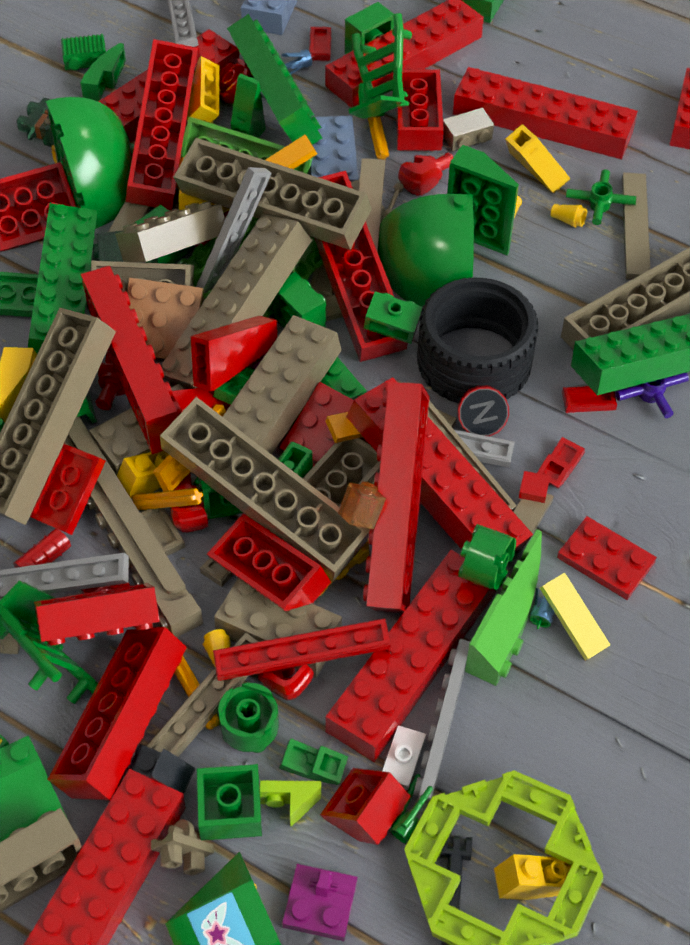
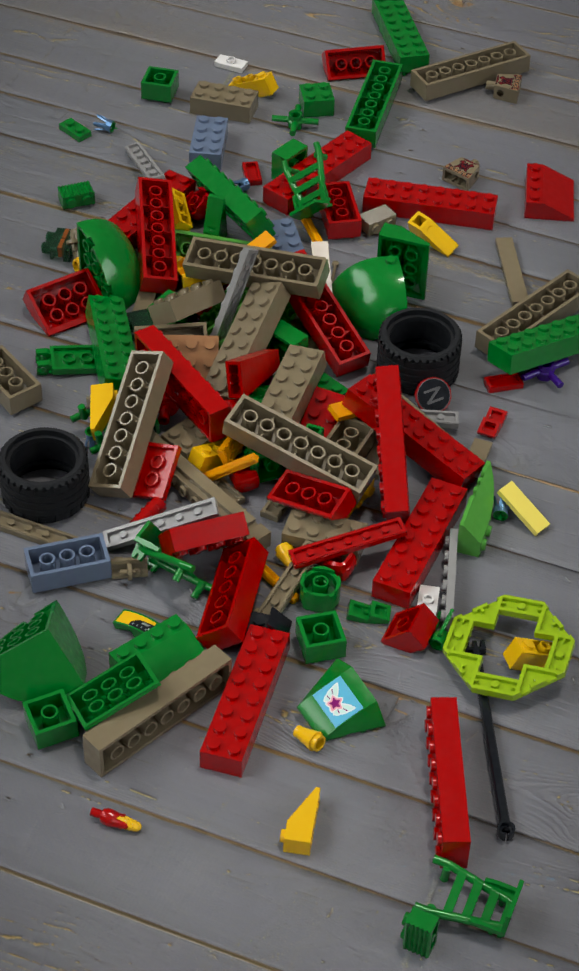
camera: 10 degrees left, 10 degrees down
green slope [80,43,126,101] -> none
dark tan hips [151,819,214,876] -> none
lime slope [260,780,321,826] -> none
magenta hinge [282,864,358,941] -> none
clear orange brick [338,481,386,529] -> none
green brick [364,291,422,344] -> none
red piece [398,152,453,196] -> none
green brick [458,524,516,590] -> none
red tile [519,471,550,503] -> none
yellow cone [551,204,587,228] -> none
red plate [557,516,657,600] -> none
green bar [566,169,637,225] -> none
none -> dark tan torso [442,157,480,191]

